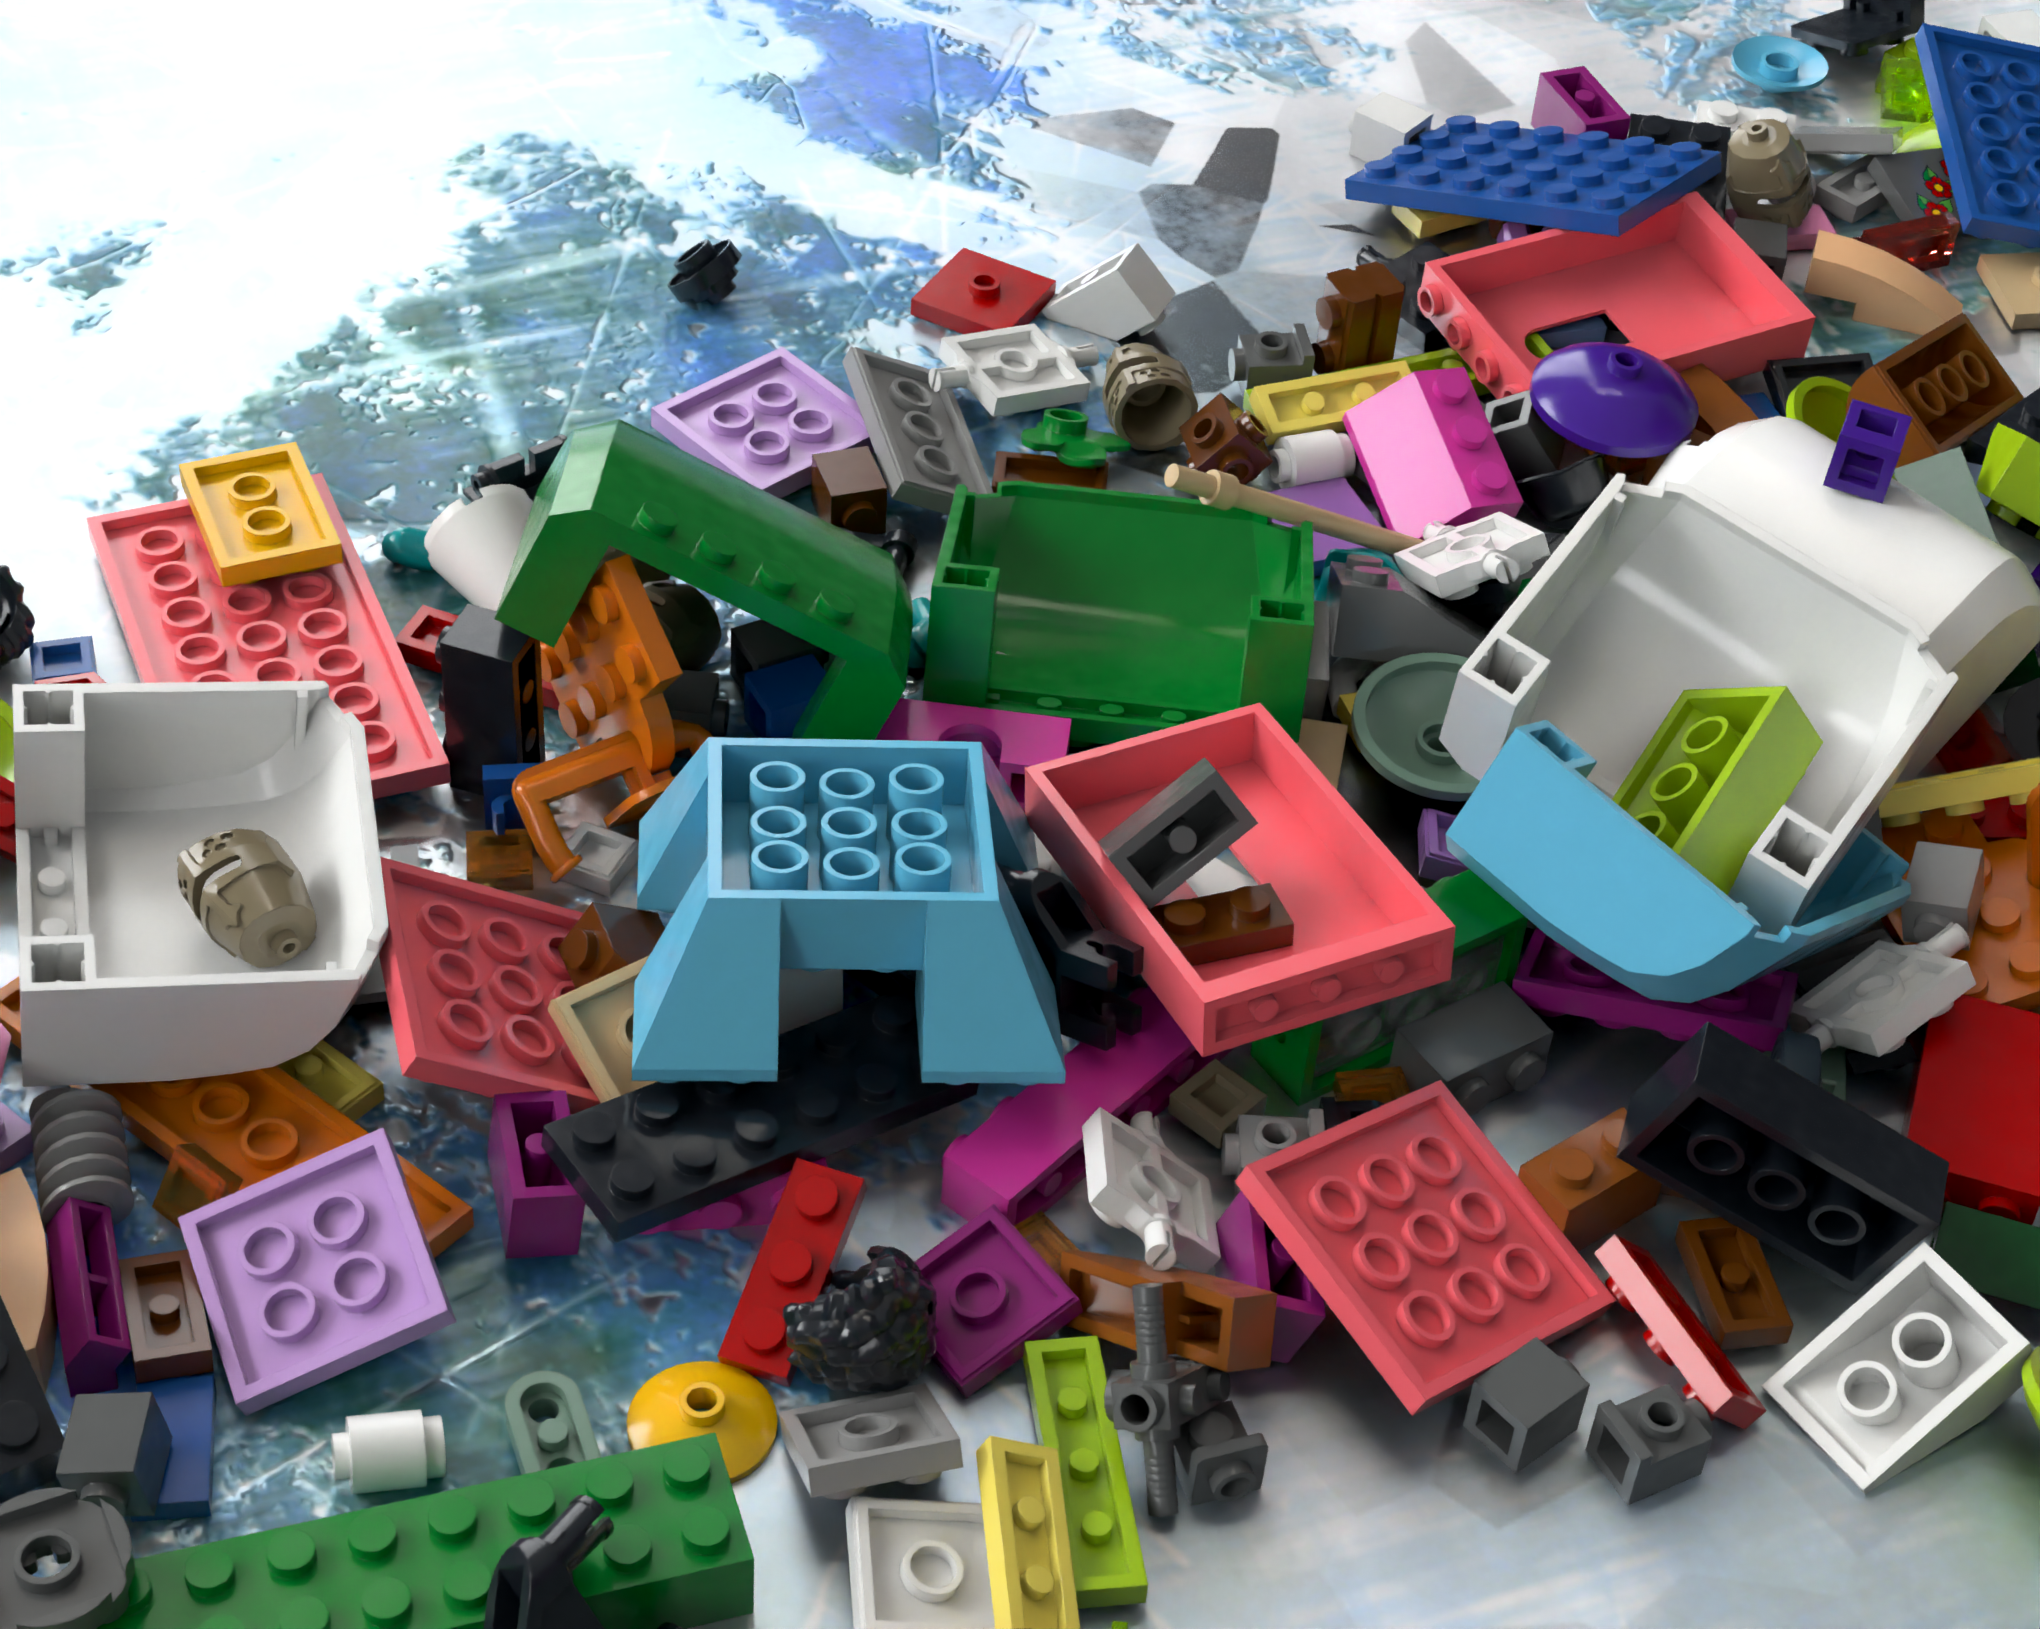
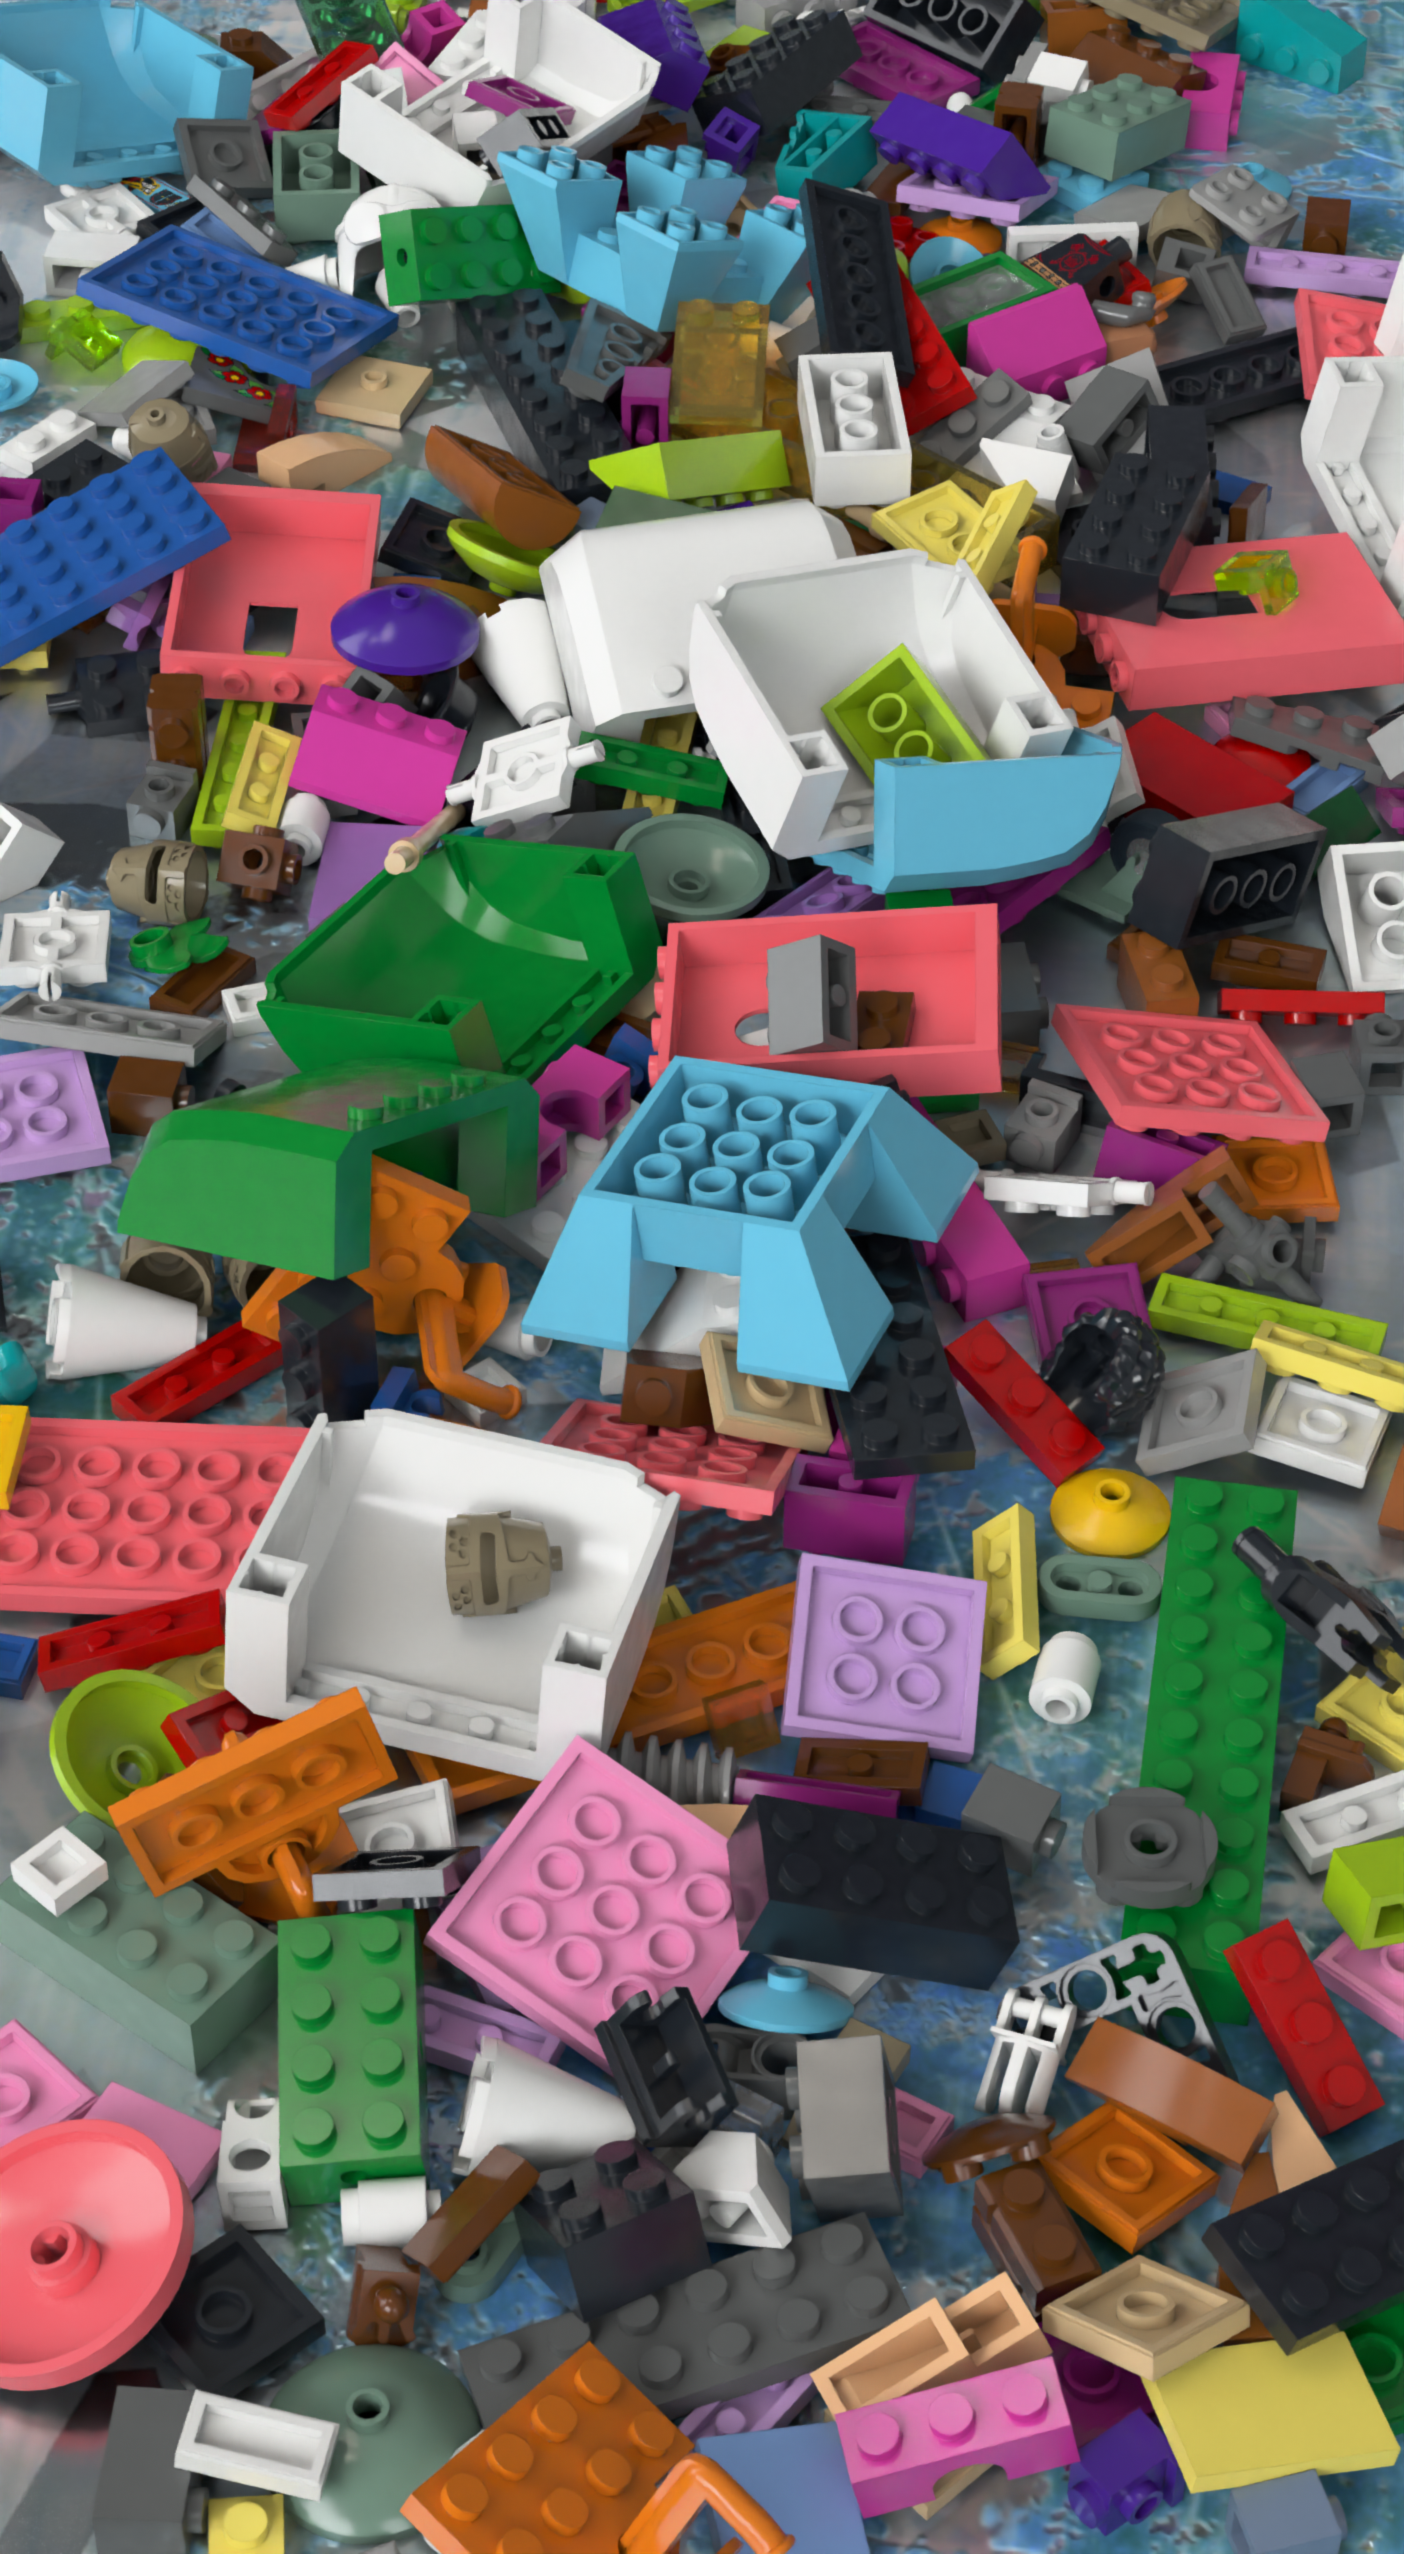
camera: 60 degrees left, 0 degrees up
dark purple brick [1823,399,1912,504] -> none
none -> light yellow plate [972,1503,1040,1680]
none -> orange plate [1212,1135,1340,1223]

